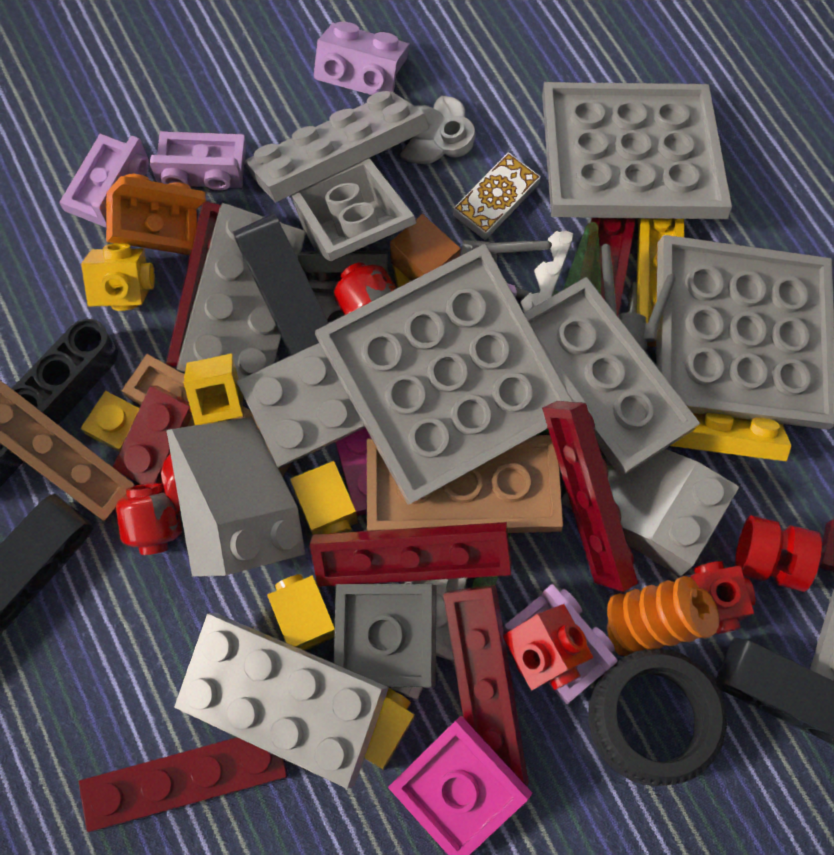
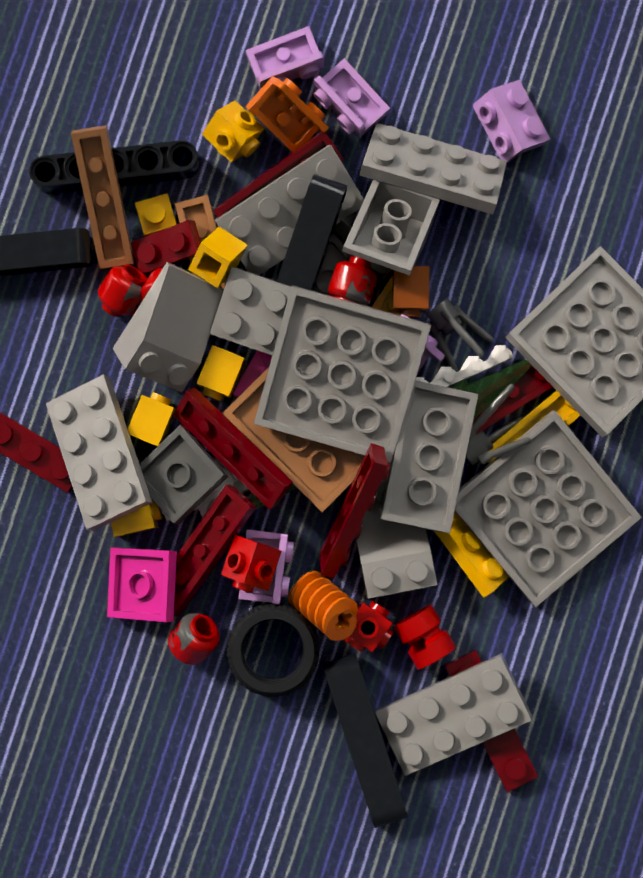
camera: 45 degrees right, 15 degrees up
light grey plate [400,96,476,164] -> none
tile [453,152,541,240] -> none
none -> red head [168,613,220,665]

